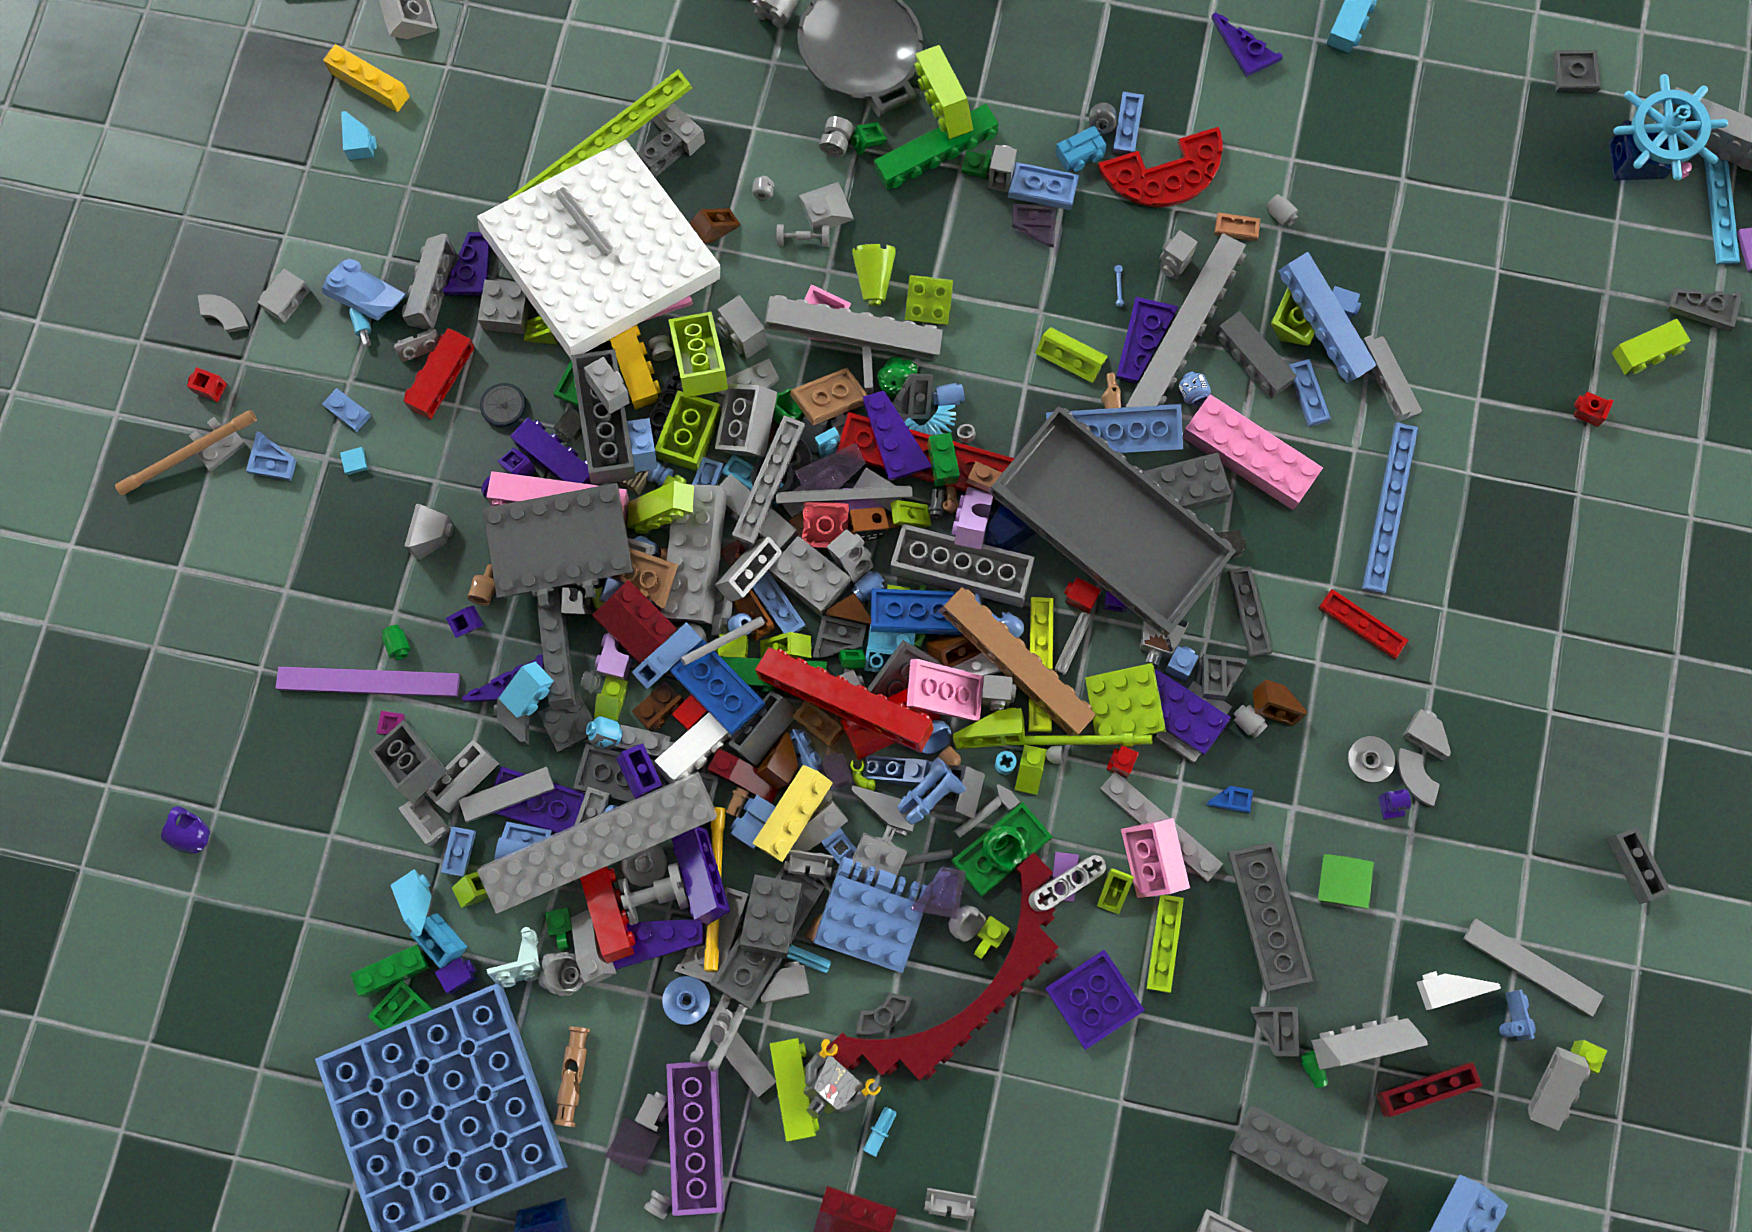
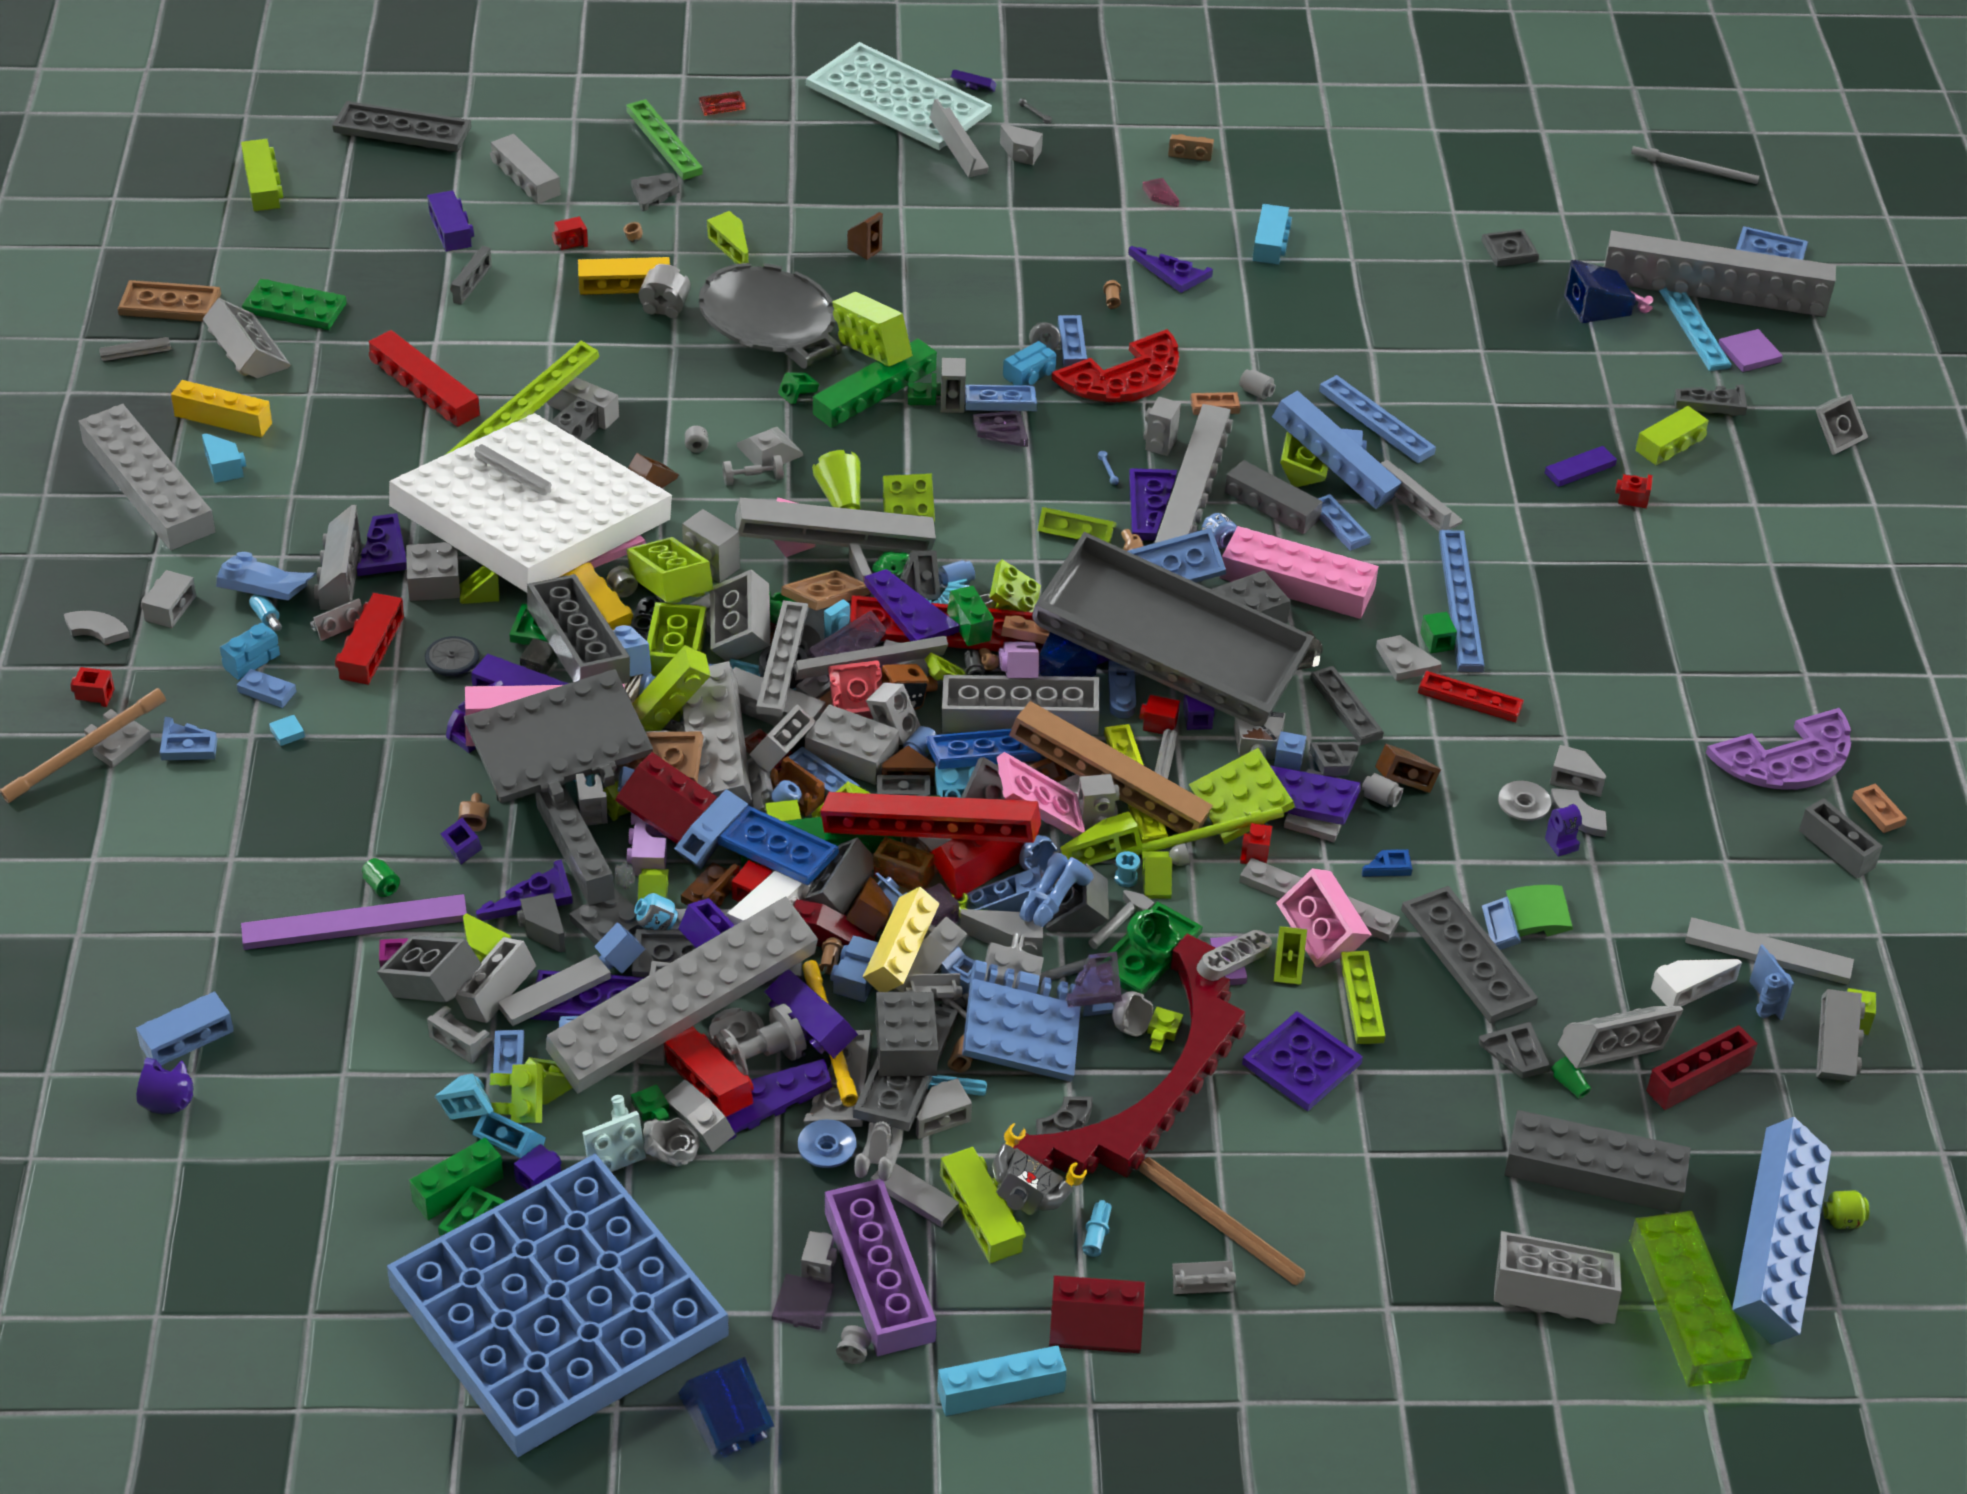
camera: 20 degrees left, 30 degrees down
light grey slope [405,504,454,560] -> none
medium azure brick [498,662,554,718] -> none
medium nougat piece [553,1026,591,1127] -> none
light grey brick [584,357,629,414] -> none
light grey bar [681,616,765,665] -> none
light grey wheel [819,116,854,157] -> none
medium azure piece [1613,74,1728,181] -> none
none -> light grey brick [79,404,215,551]
none -> medium blue brick [136,991,234,1065]
none -> dark azure brick [220,622,280,680]
none -> red brick [368,330,480,427]
none -> lime slope [463,913,511,962]
none -> lime plate [490,1064,543,1124]
none -> medium blue brick [595,922,645,973]
none -> lime plate [989,559,1041,612]
none -> medium nougat pin [1103,280,1121,309]
none -> medium blue plate [1108,660,1136,719]
none -> medium nougat axle [1139,1157,1306,1285]
none -> medium blue plate [1319,375,1436,463]
none -> light grey wing [1376,635,1442,681]
none -> green brick [1420,612,1457,654]
none -> medium blue tile [1482,897,1521,950]
none -> dark purple tile [1545,446,1617,487]
none -> medium lavender plate [1706,708,1851,790]
none -> nougat plate [1852,783,1907,833]

